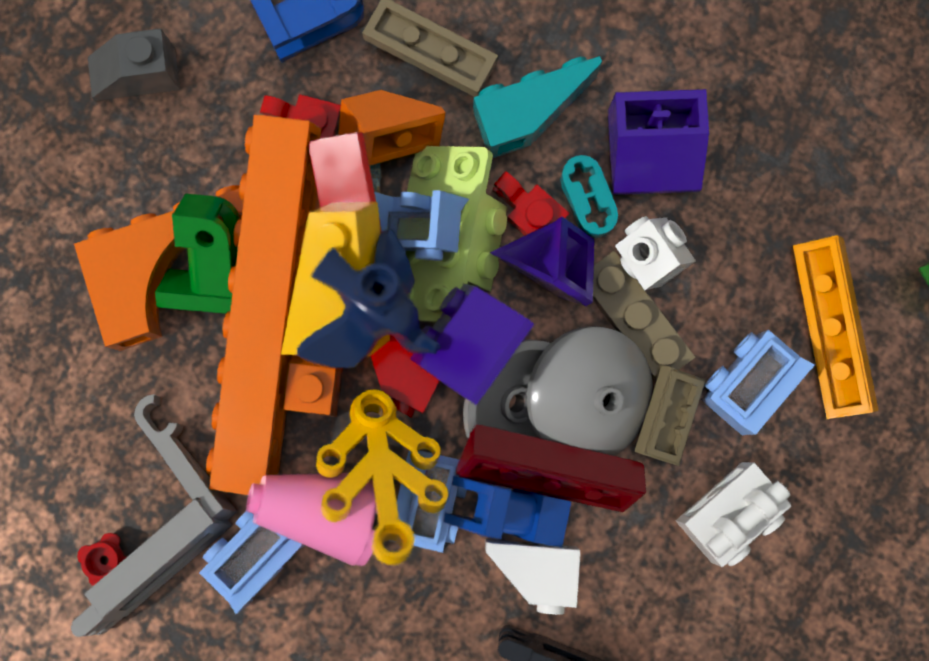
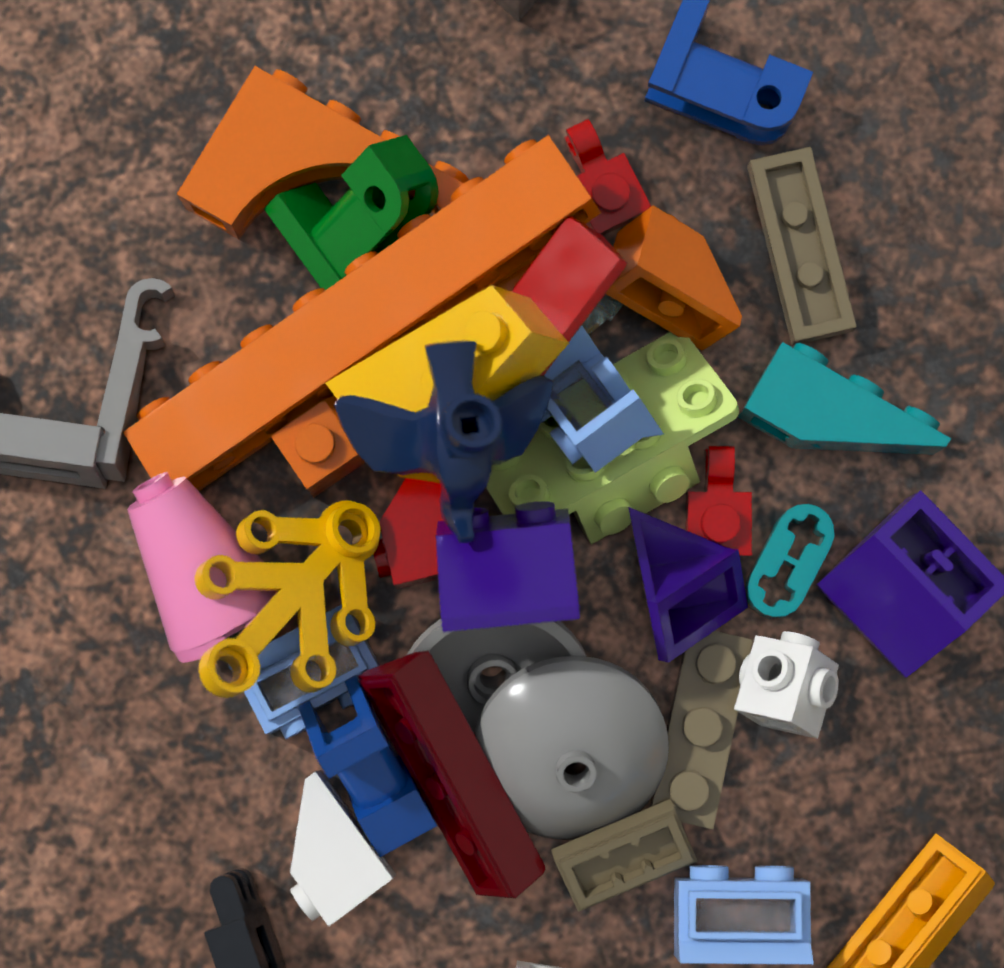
camera: 50 degrees right, 0 degrees up
light blue window [199,512,305,614] -> none

